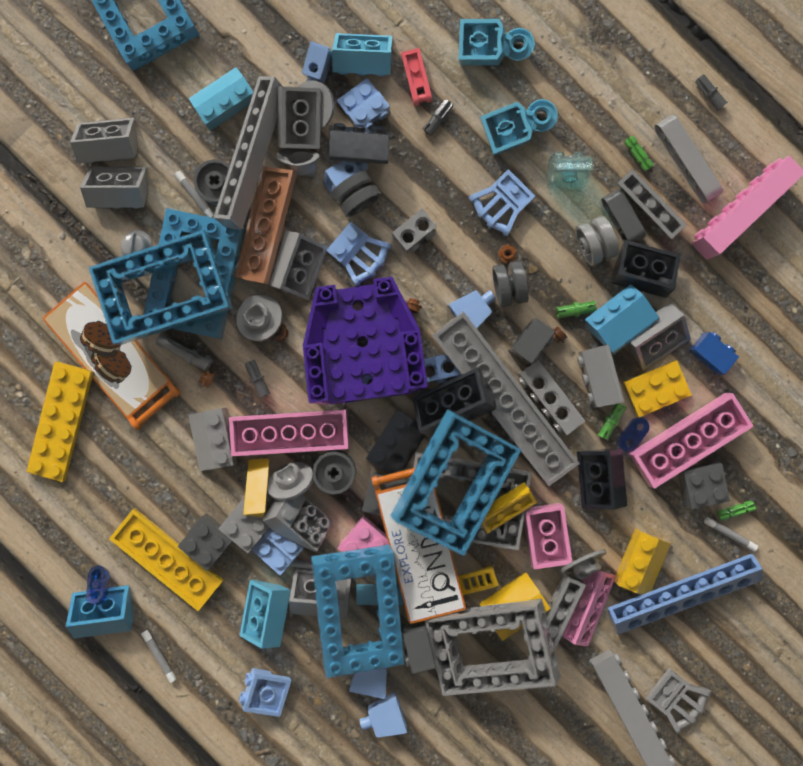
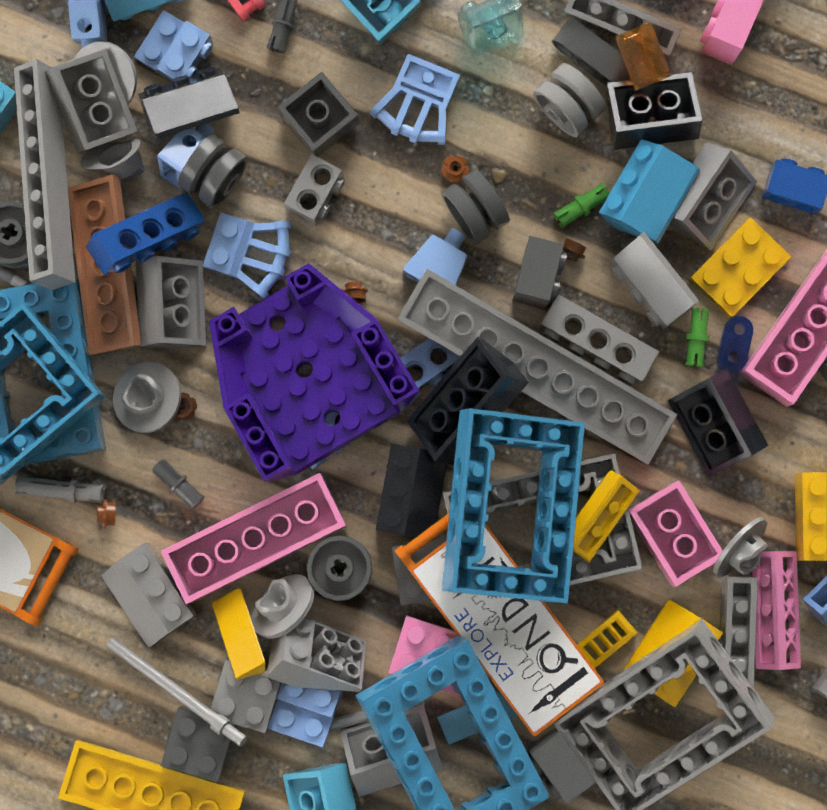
camera: 25 degrees left, 5 degrees down
none -> blue brick [86,192,206,276]
none -> light grey bar [107,637,247,747]
none -> dark grey brick [277,72,359,157]
none -> clear orange panel [615,21,671,91]

